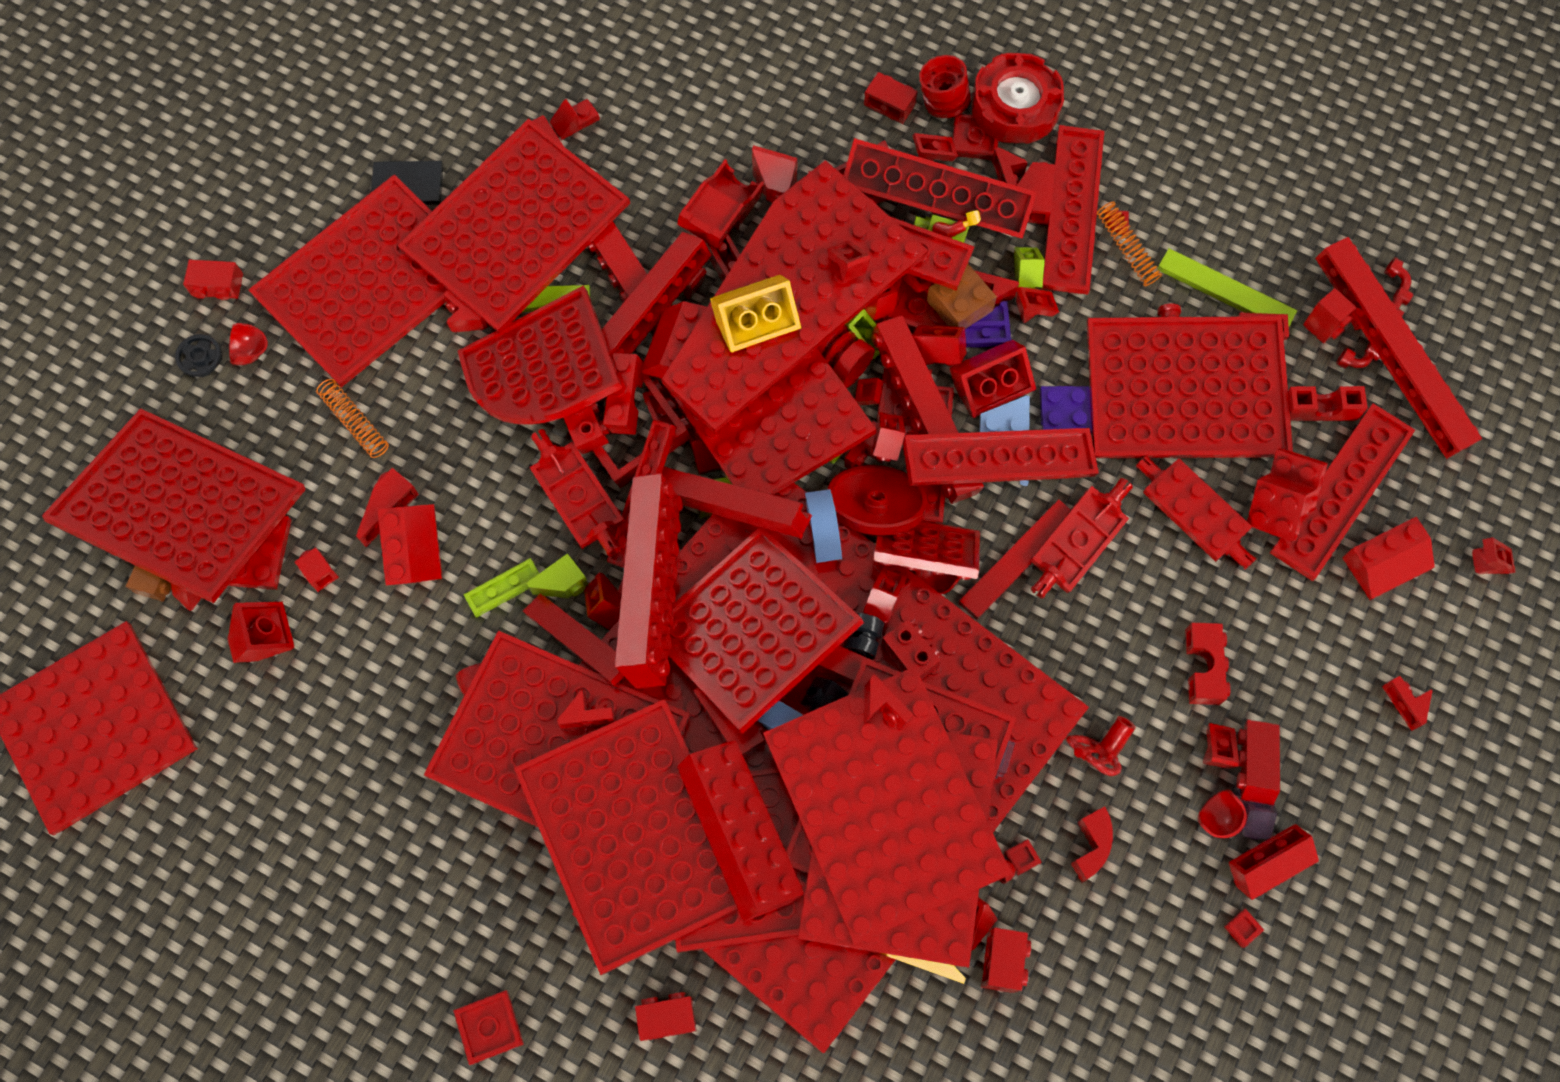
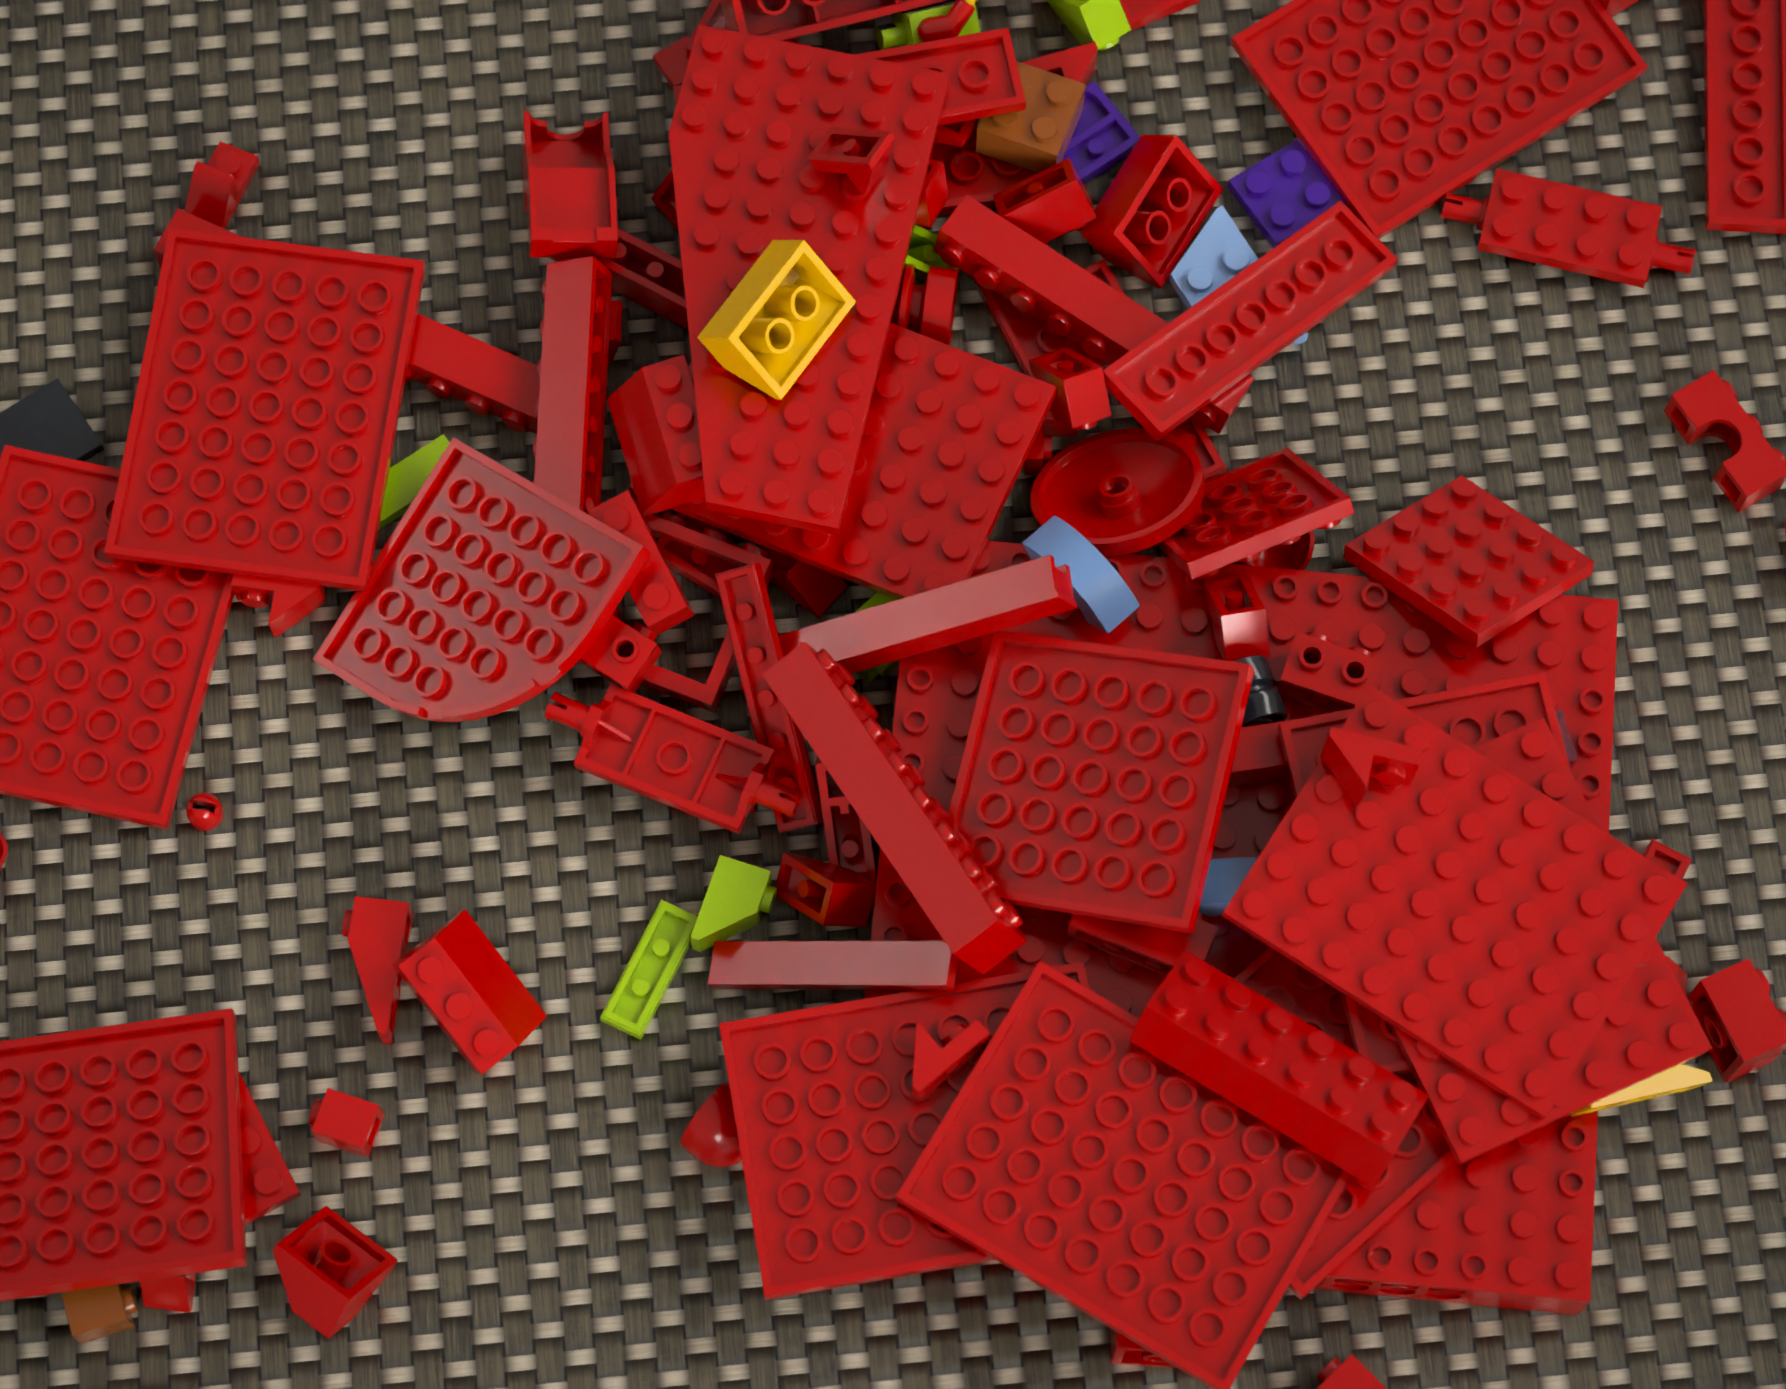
camera: 35 degrees left, 0 degrees up
orange piece [316,379,389,458] -> none
red slope [752,145,798,203] -> none
black brick [801,676,849,713] -> none
red plate [855,378,884,405] -> none
red tile [959,500,1071,620] -> none
red slope [1016,287,1059,323] -> none
red plate [1030,478,1133,599] -> none
red piece [1066,716,1136,776] -> none
red brick [1071,806,1113,883] -> none
red bracket [1247,448,1328,542] -> none
none -> red hinge [186,792,224,831]
none -> red plate [1343,475,1595,648]

